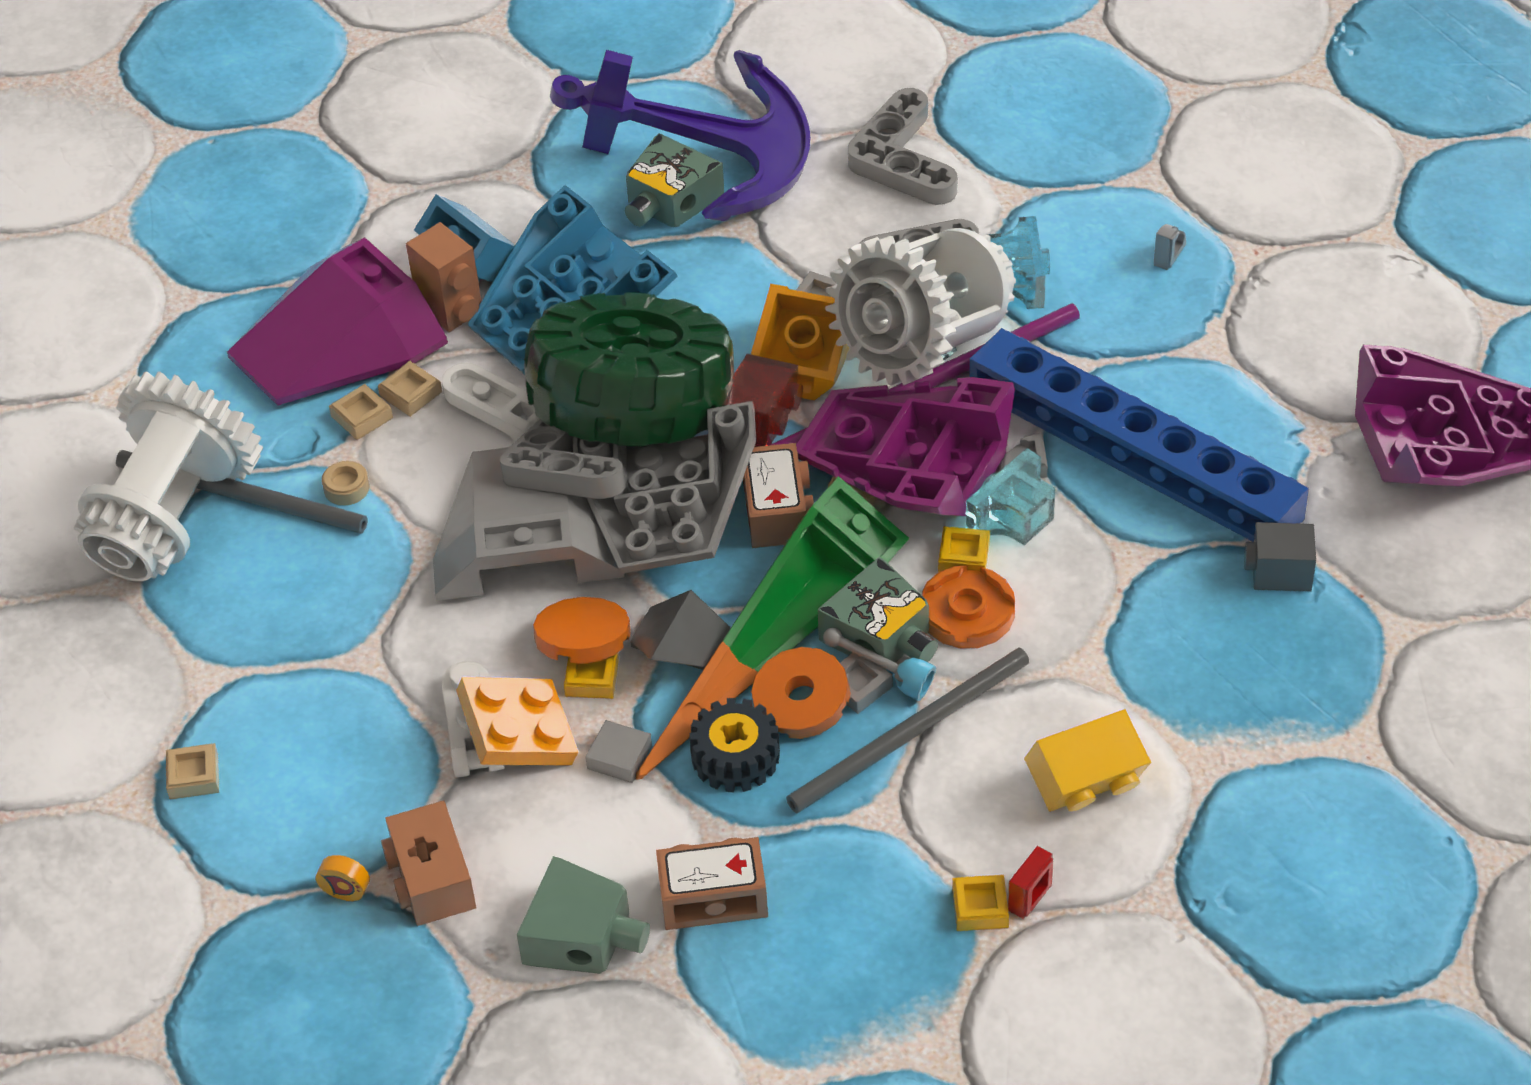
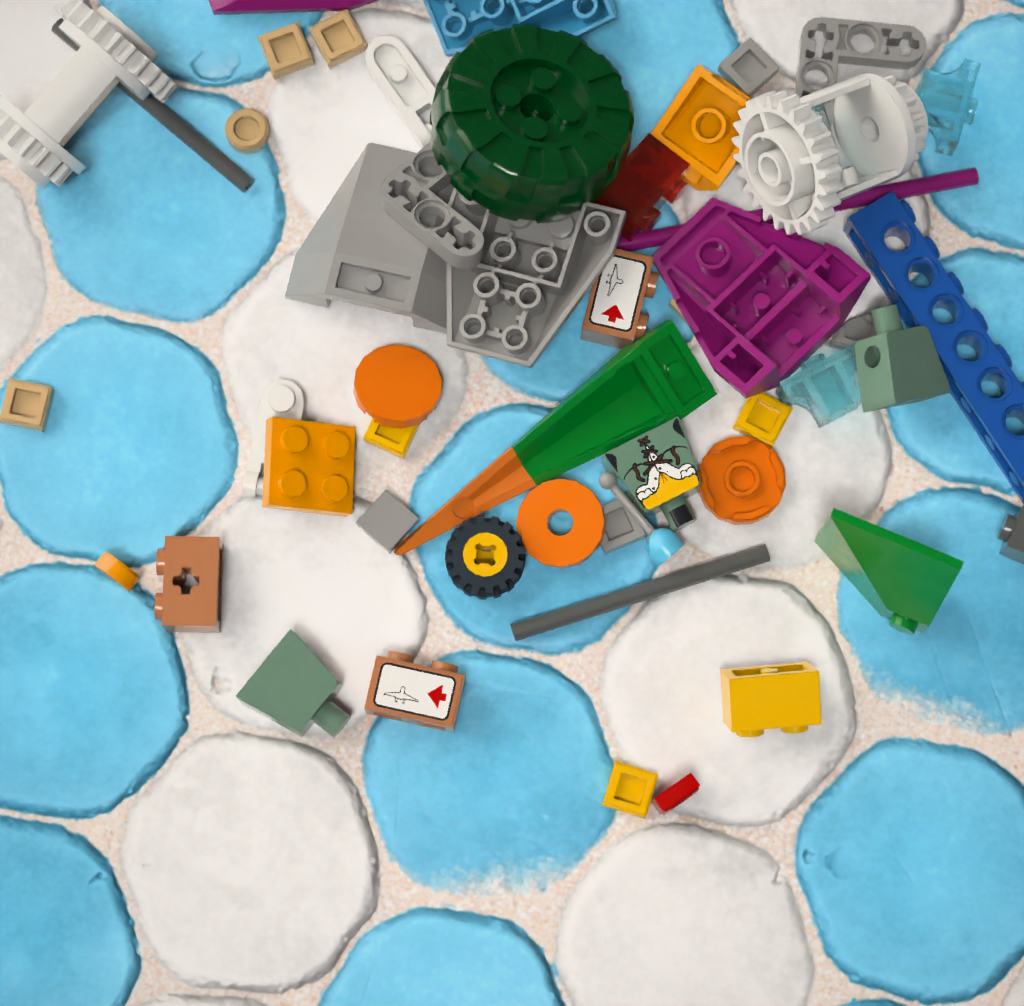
camera: 15 degrees right, 30 degrees up
dark grey slope [630,590,731,670] -> none
none -> green slope [814,508,964,635]
none -> sand green torso [854,304,951,413]

